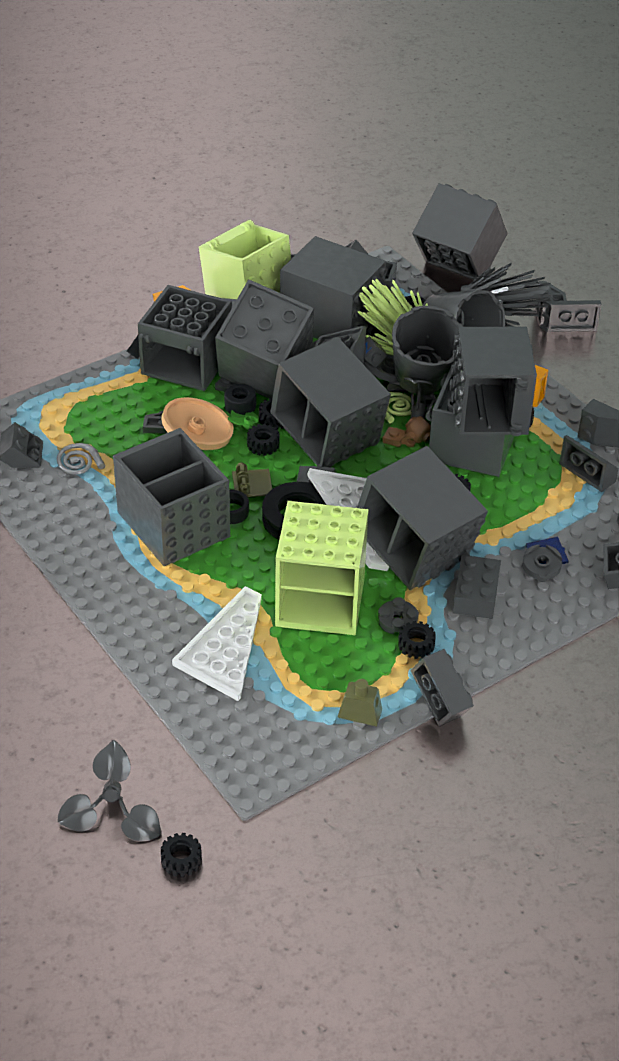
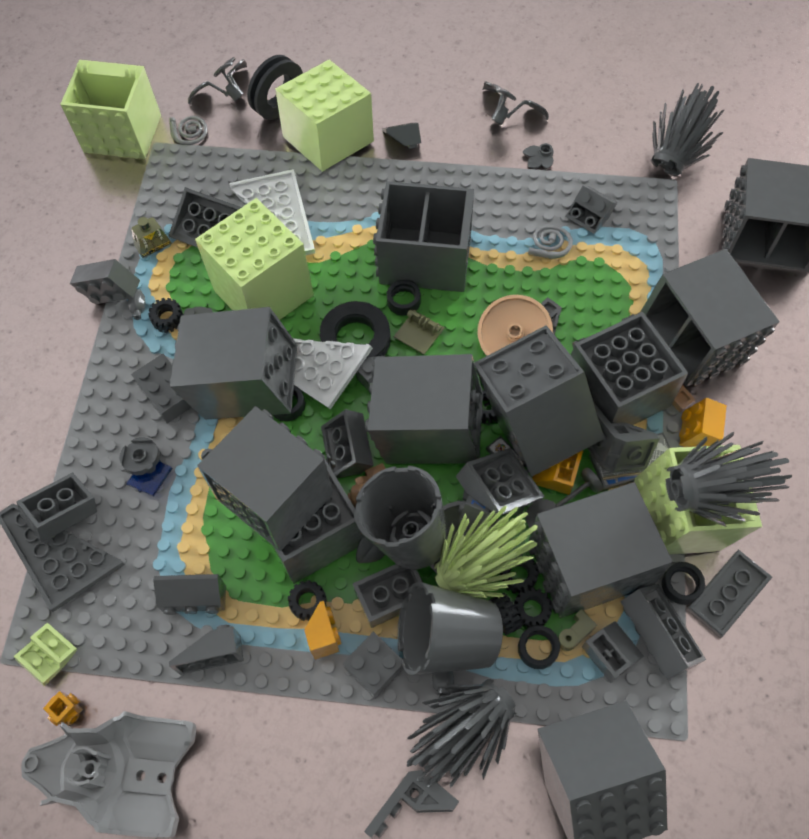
camera: 135 degrees right, 20 degrees up
black tyre [161,833,202,877] -> none
none -> yellowish green piece [60,60,161,159]
none -> dark grey slope [168,187,242,247]
none -> light grey piece [169,116,208,145]
none -> black tyre [247,55,303,120]
none -> yellowish green piece [275,59,374,172]
none -> dark grey slope [321,409,374,478]
none -> dark grey slope [382,122,421,149]
none -> dark grey piece [640,249,780,387]
none -> dark grey plant [665,432,792,527]

